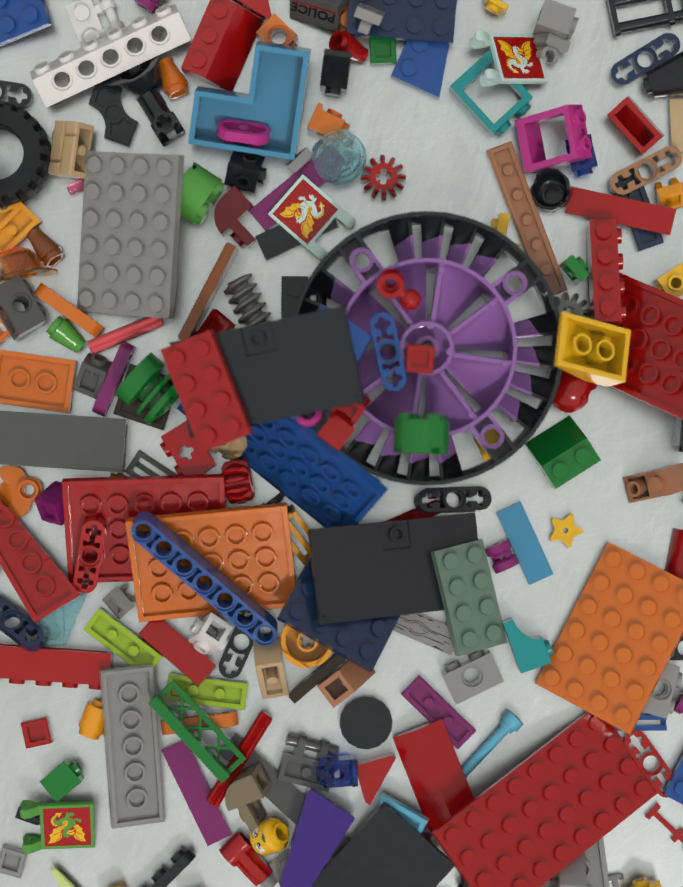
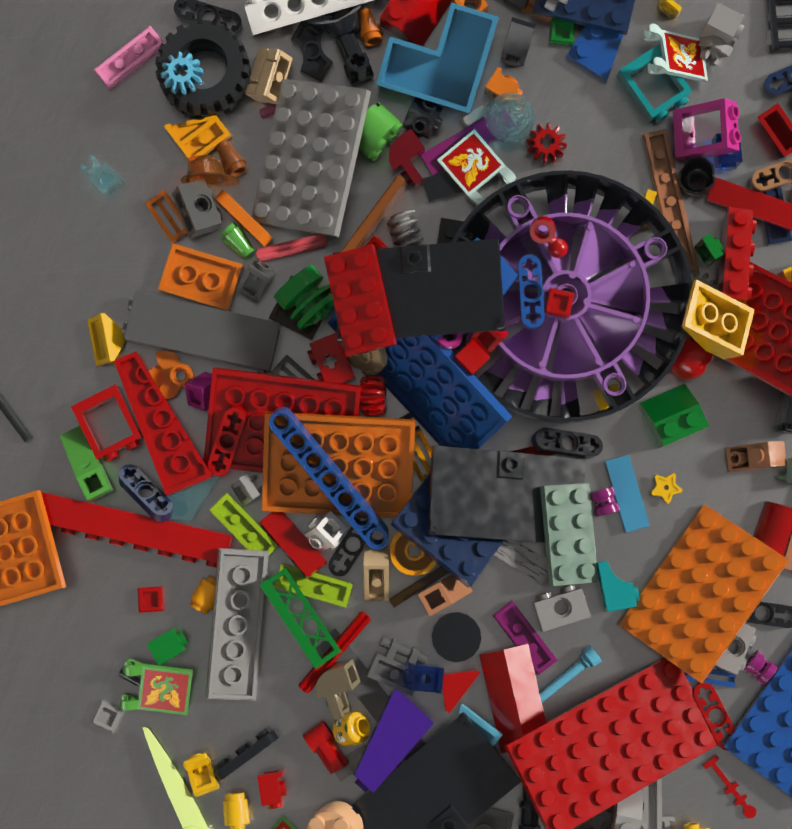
camera: 10 degrees right, 5 degrees down
magenta beam [92,341,136,417] -> none
orange beam [161,711,239,735] -> none
magenta tile [161,740,232,846] -> none
dark pink plate [216,118,271,147] -> none
red cone [329,30,368,63] -> none
green brick [393,413,450,454] -> none

